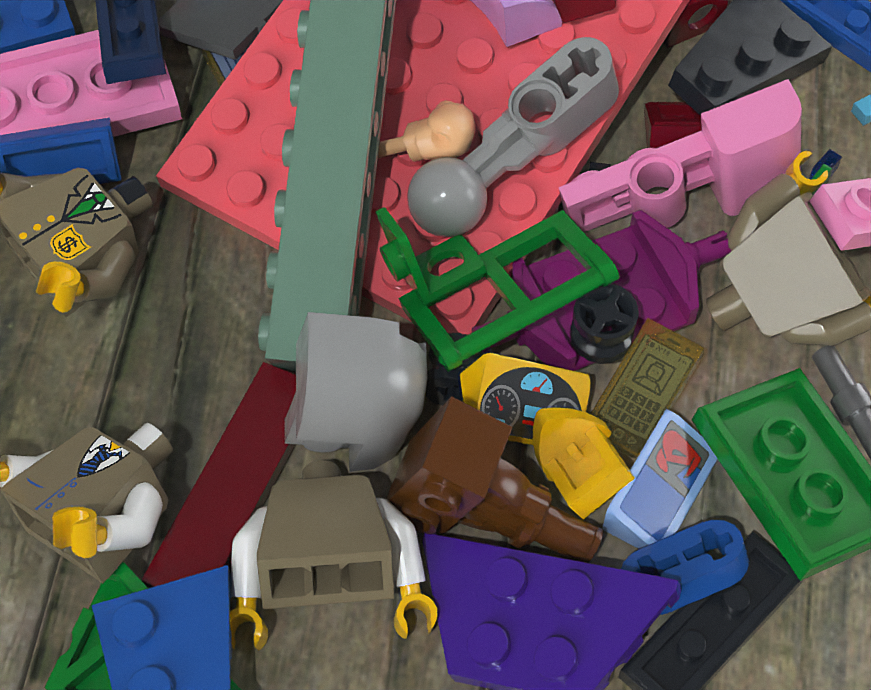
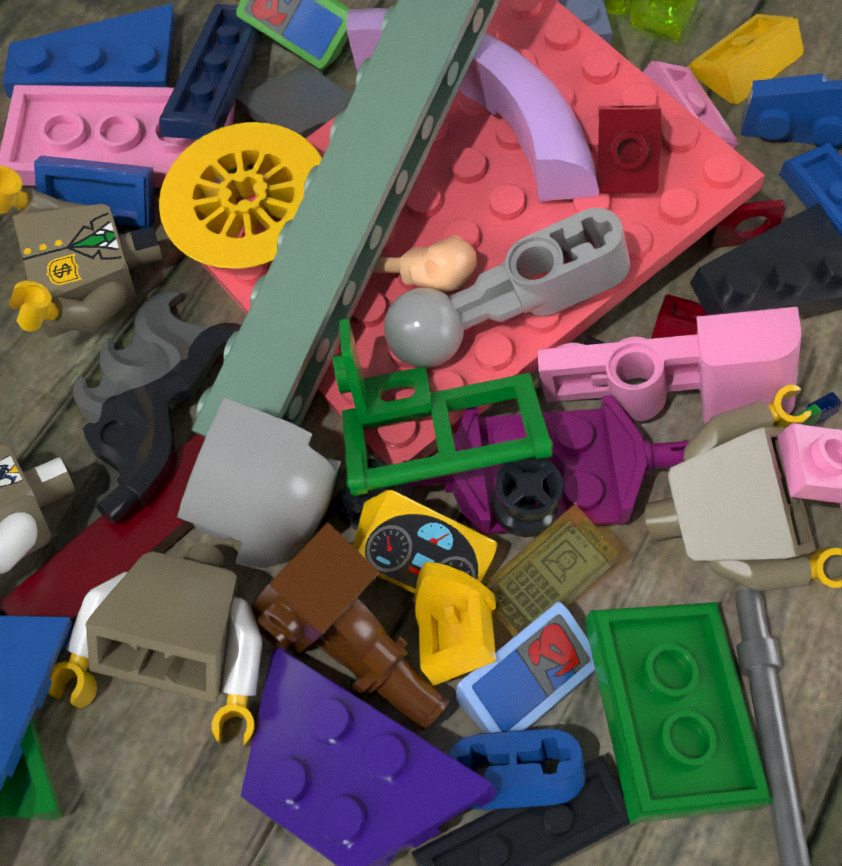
camera: 20 degrees right, 0 degrees up
none -> black piece [73,290,242,525]
none -> yellow piece [159,122,322,269]

